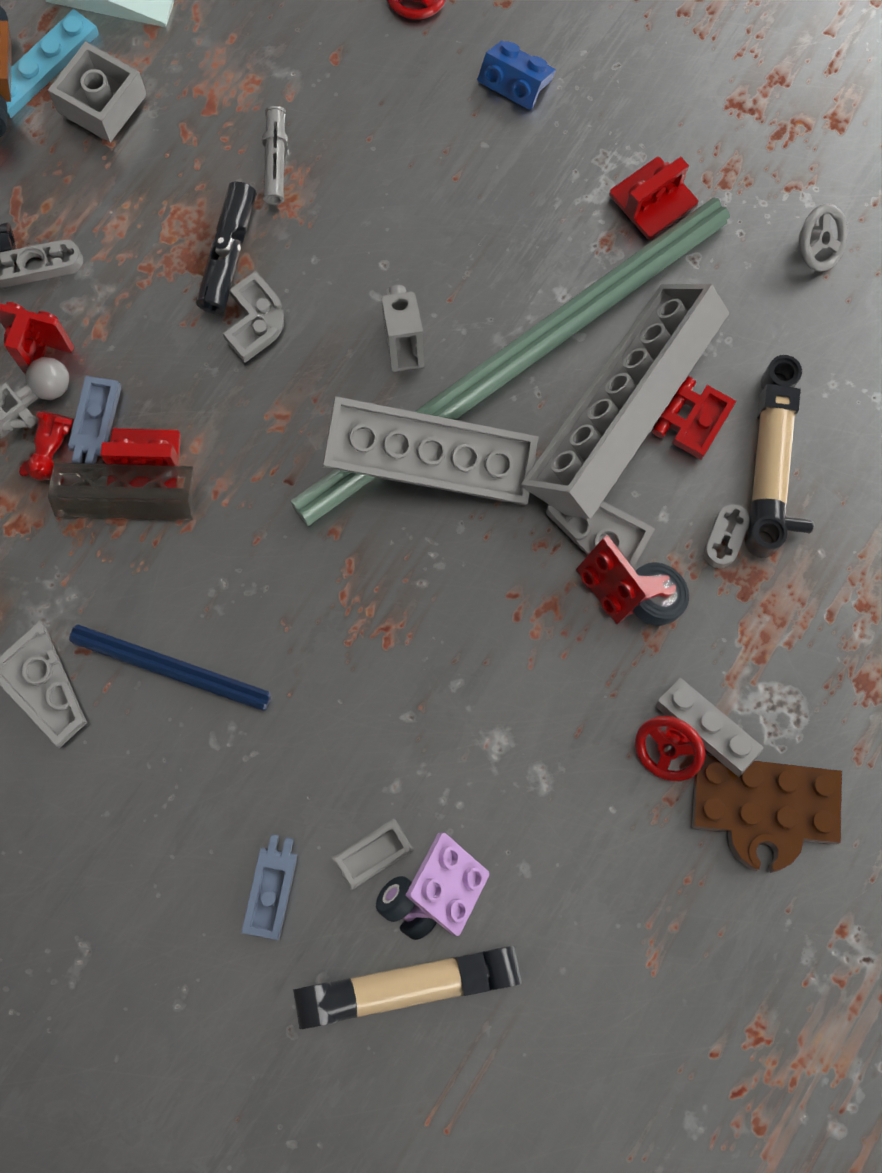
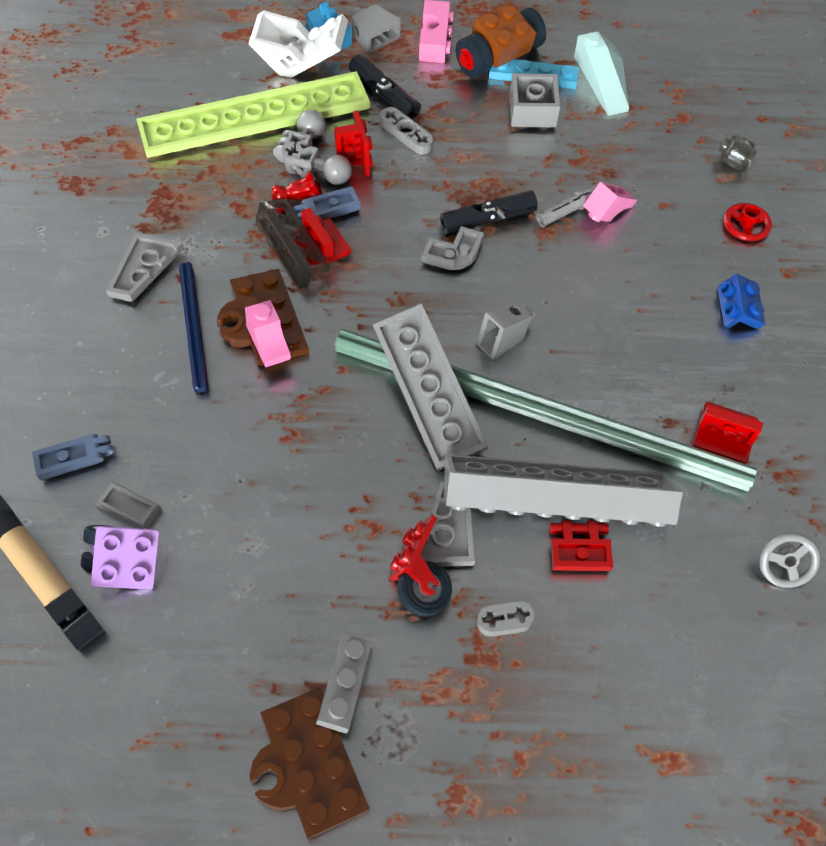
camera: 60 degrees right, 15 degrees down
red piece [635,716,705,781] -> none
piece [745,355,814,558] -> none
none -> reddish brown plate [217,269,309,366]
none -> bright pink arch [245,300,291,368]
none -> bright pink arch [583,182,637,222]

